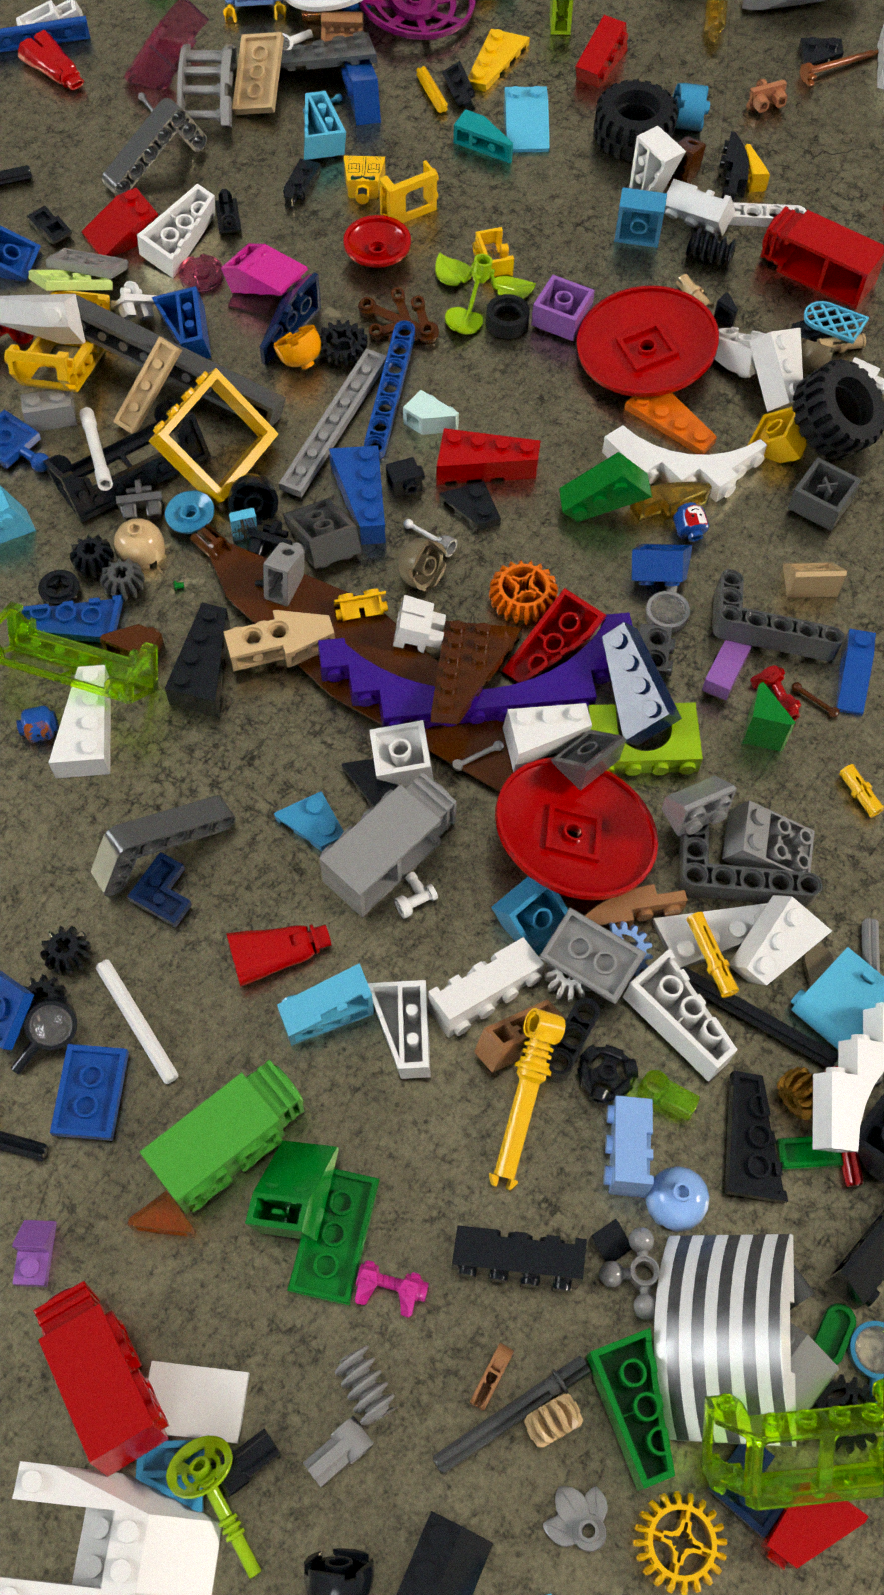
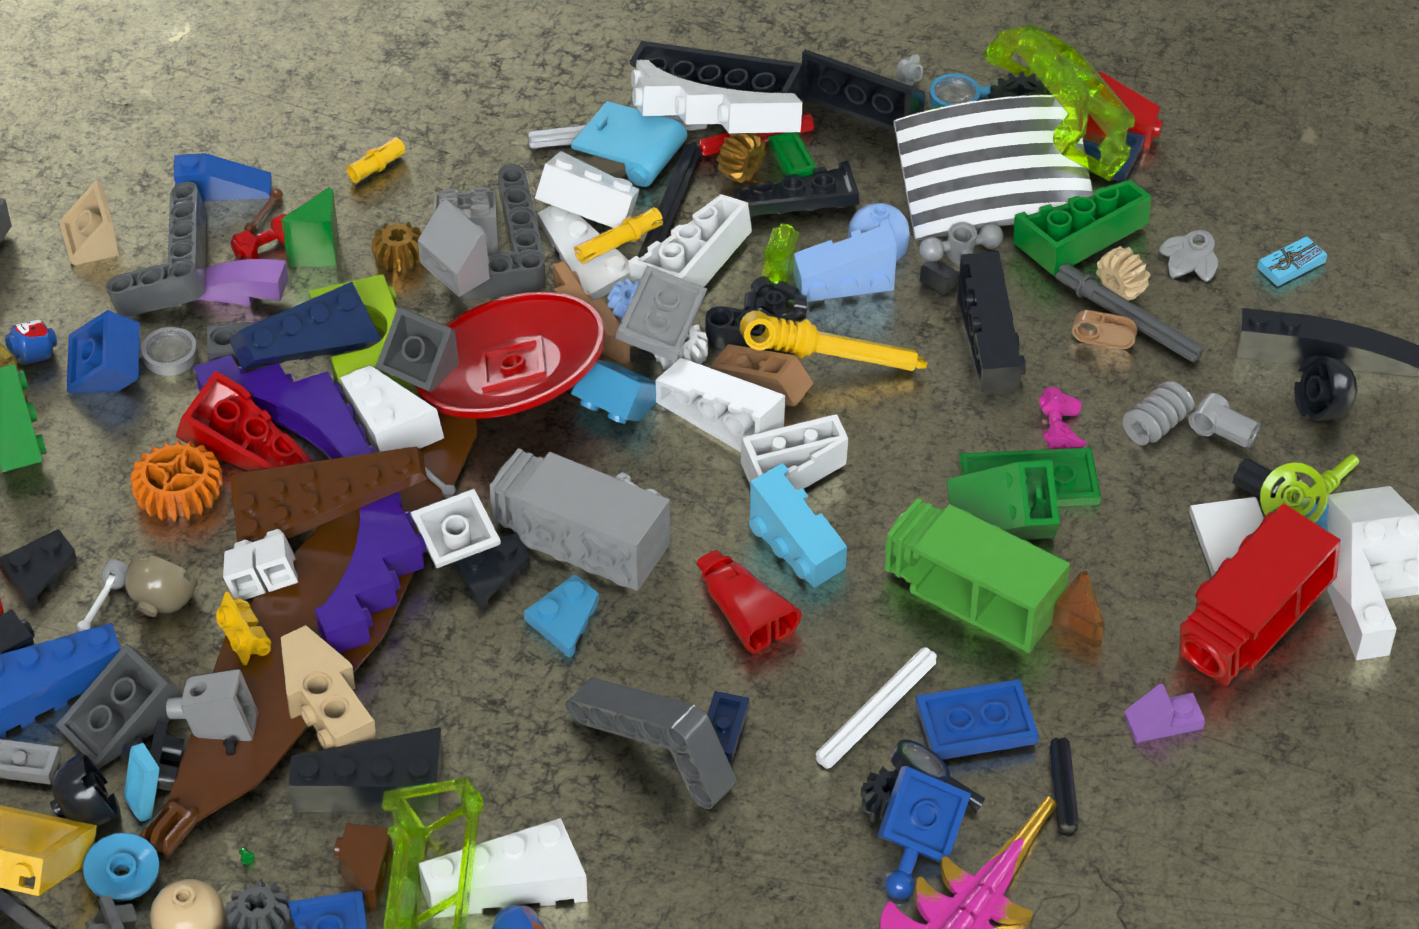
camera: 105 degrees left, 15 degrees down
black gear [40,926,91,976] -> none
yellow gear [633,1491,727,1595] -> none
none -> pearl gold gear [371,221,422,273]

